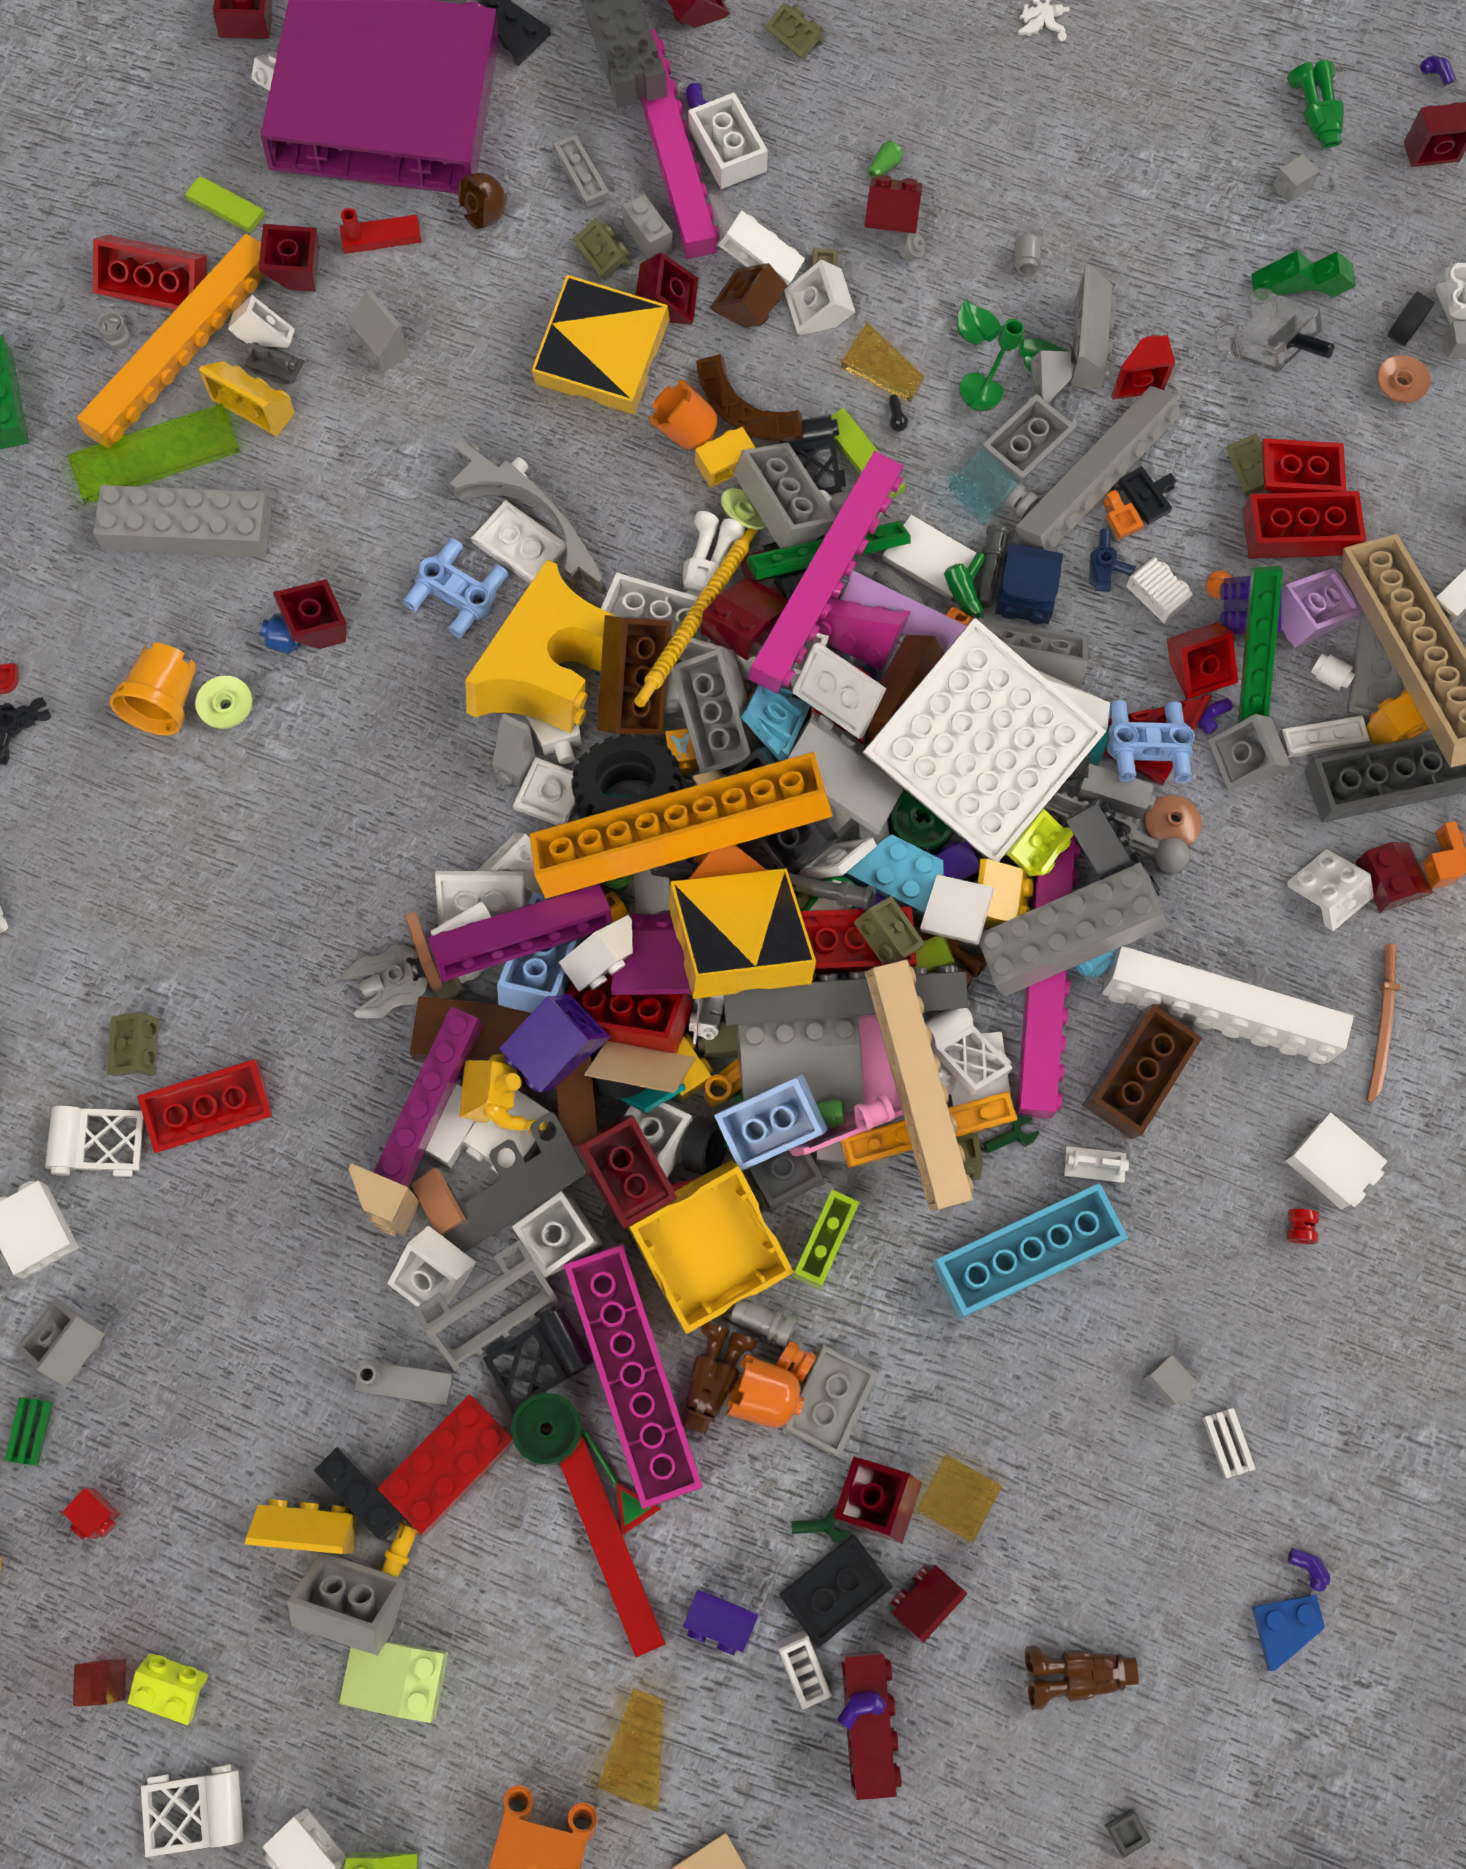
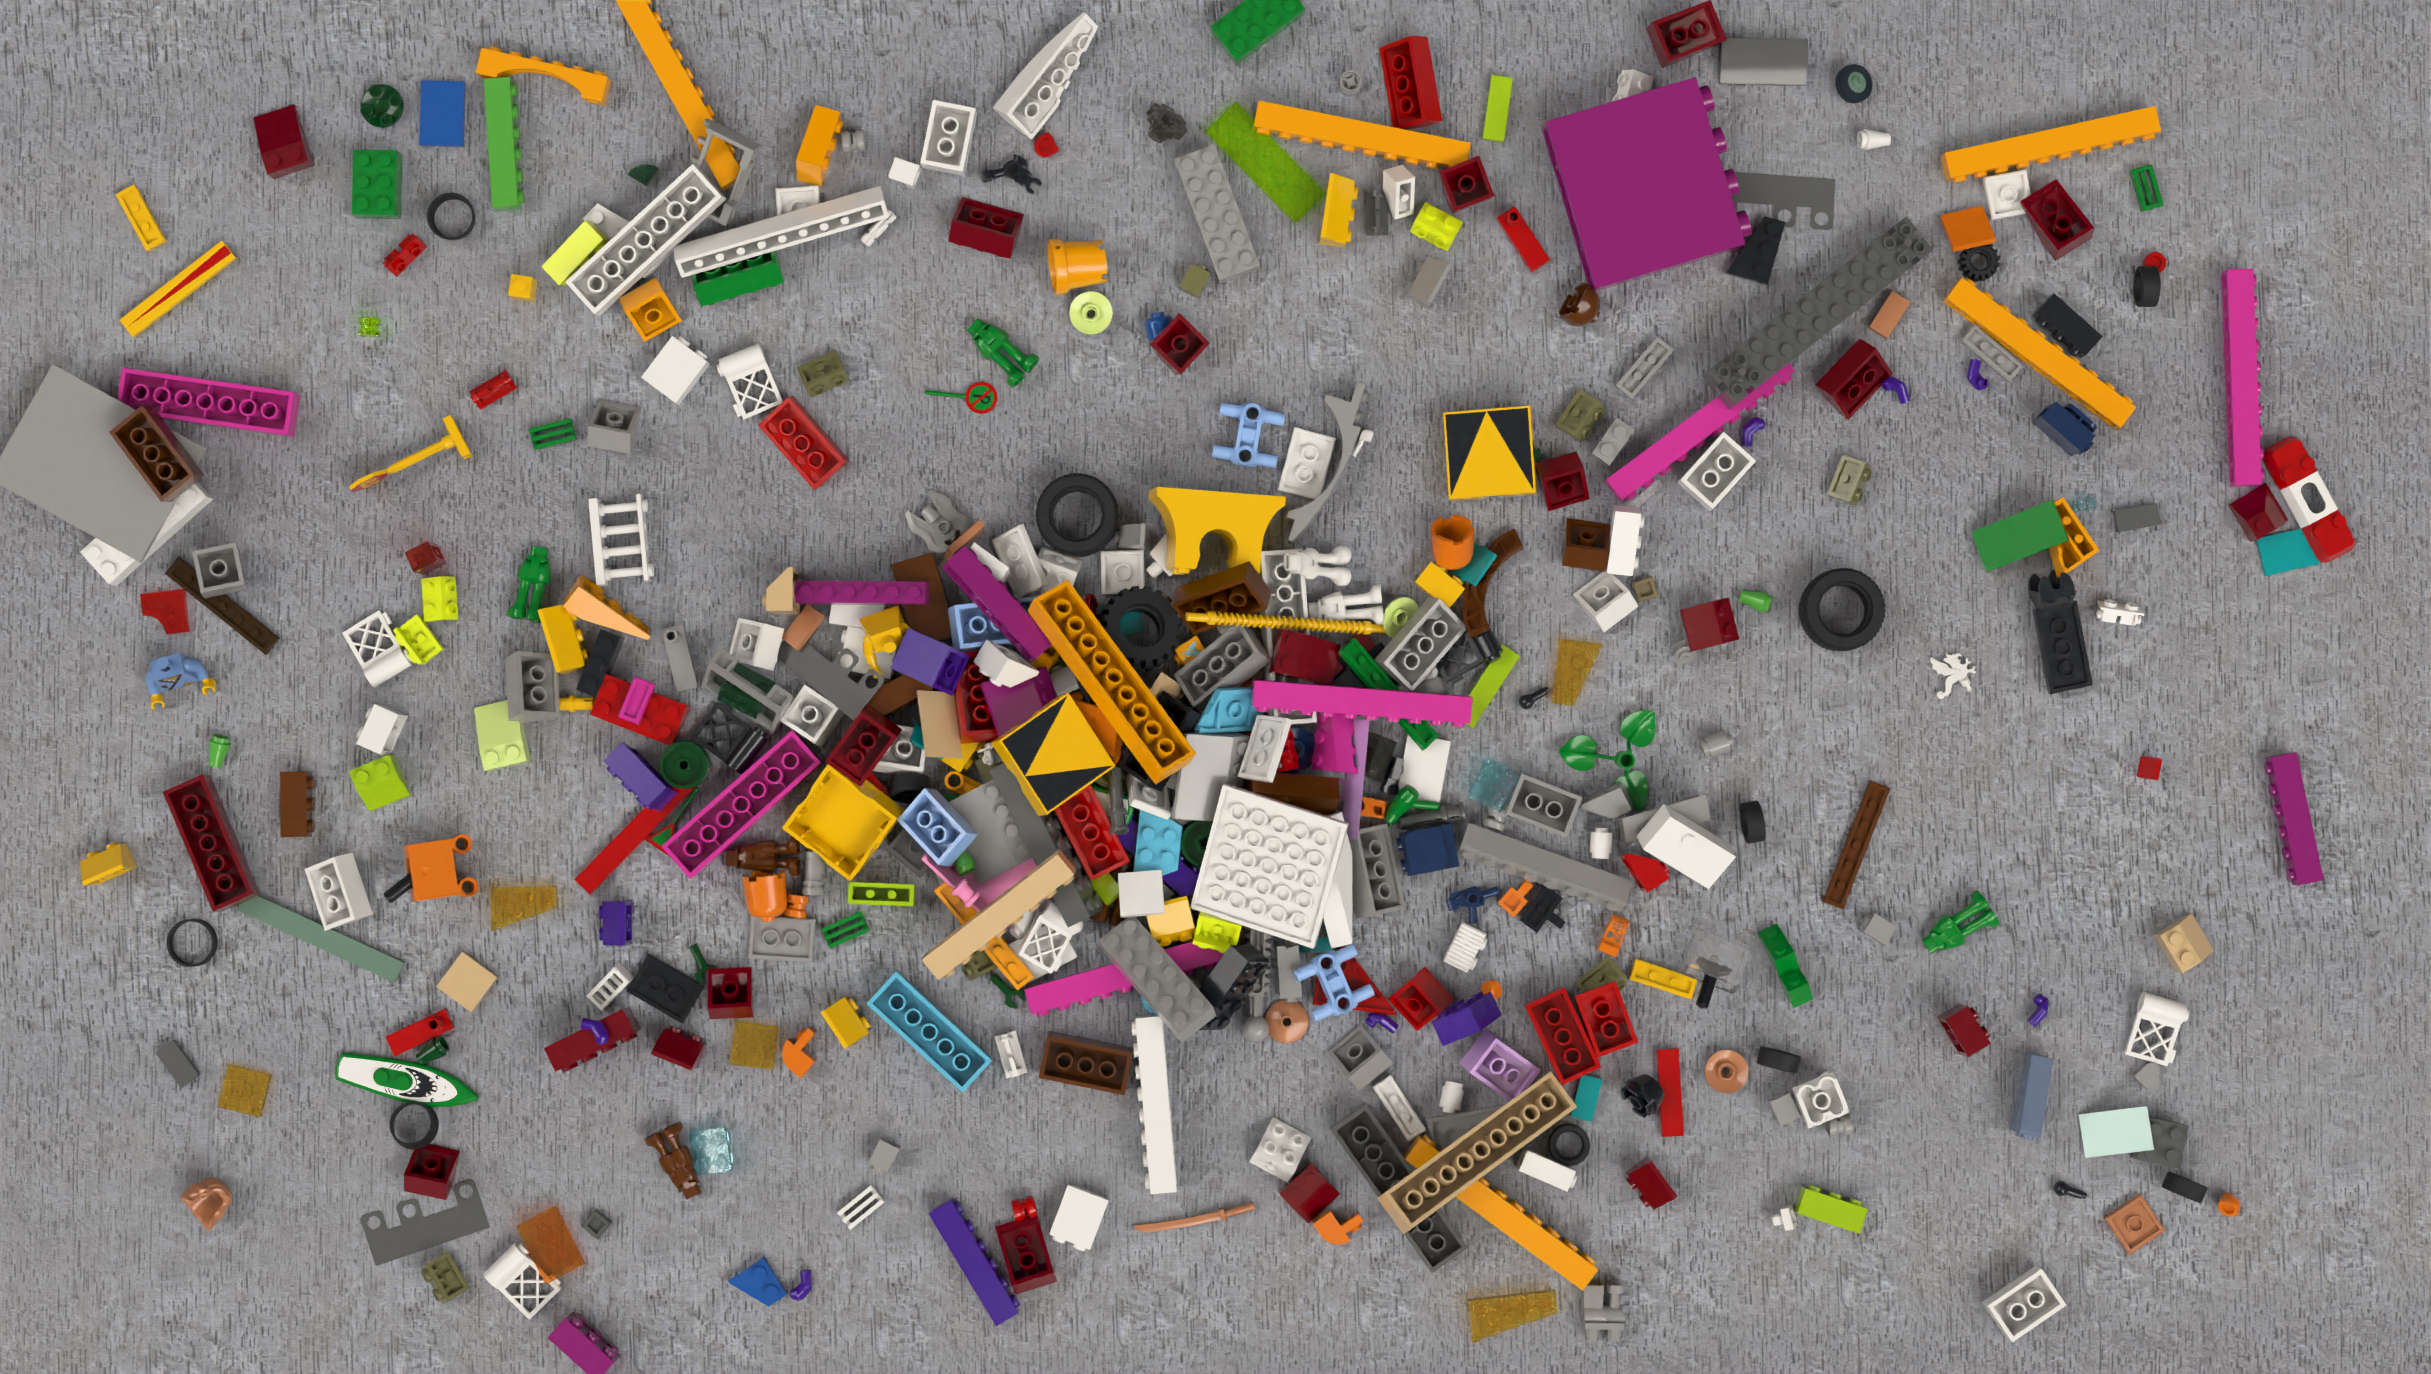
camera: 70 degrees right, 15 degrees up
red brick [62,1487,120,1539] -> none
olive bracket [854,896,926,965] -> none
green tile [1238,565,1283,723] -> none
none -> neon yellow bracket [393,614,444,665]
none -> green piece [506,546,551,623]
none -> light orange wedge [563,574,651,640]
none -> white fence [588,494,654,587]
none -> dark purple brick [604,742,678,811]
none -> dark pink tile [618,676,656,725]
none -> clear light blue hinge [689,1126,735,1176]
none -> clear green bracket [717,663,776,719]
none -> orange brick [782,1027,817,1078]
none -> yellow slope [820,996,871,1049]
none -> green tile [821,911,870,949]
none -> piece [924,382,998,414]
none -> dark purple brick [928,1198,1021,1326]
none -> dark red slope [948,197,1024,259]
none -> green piece [967,318,1040,388]
none -> dark red slope [995,1216,1057,1295]
none -> black tyre [1036,473,1119,557]
none -> clear smoke plant [1146,103,1187,143]
none -> olive brick [1179,263,1210,299]
none -> white piece [1284,545,1351,586]
none -> black plate [1380,755,1404,795]
none -> neon yellow bracket [1410,202,1463,251]
none -> teal piece [1451,542,1497,587]
none -> black tyre [1548,1123,1590,1166]
none -> teal tile [1570,1075,1603,1122]
none -> white brick [1590,828,1612,859]
none -> orange leg [1596,913,1630,957]
none -> black cone [1621,1074,1665,1118]
none -> yellow tile [1629,959,1698,999]
none -> white brick [1637,804,1736,889]
none -> red tile [1656,1048,1684,1137]
none -> black tyre [1739,800,1766,844]
none -> black tyre [1798,568,1886,652]
none -> reddish brown tile [1822,780,1891,909]

